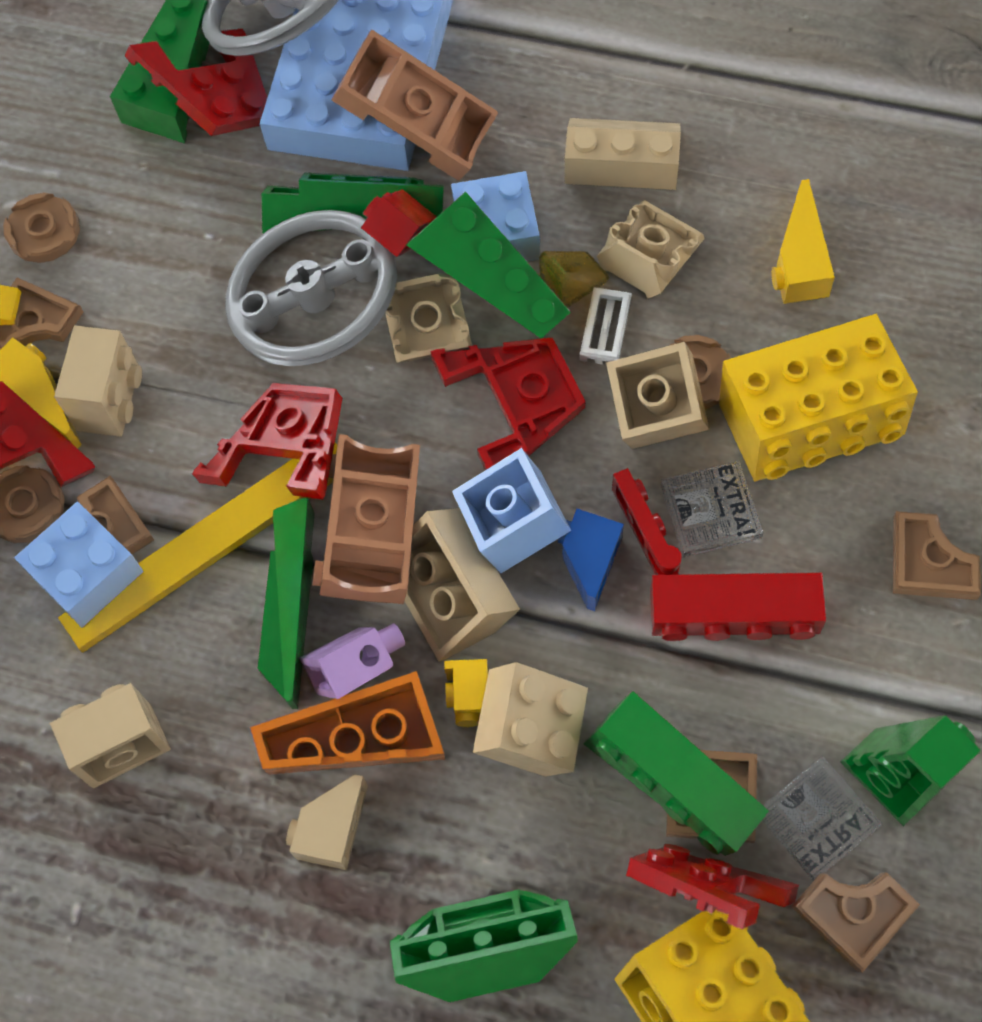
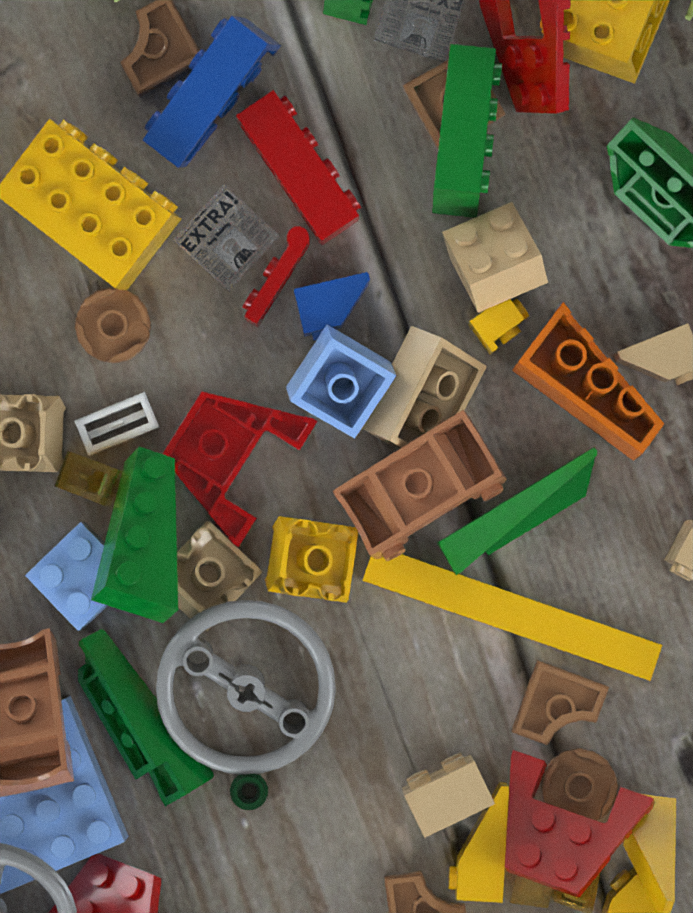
camera: 135 degrees left, 20 degrees up
light blue brick [14,501,144,628] -> none
red wing [192,383,343,500] -> none
lavender torso [299,623,405,699] -> none
red brick [360,189,436,257] -> none
tan brick [606,342,710,449] -> none
none -> blue wedge [143,16,282,168]
none -> dark green plate [230,774,268,810]
none -> yellow slope [265,516,358,603]

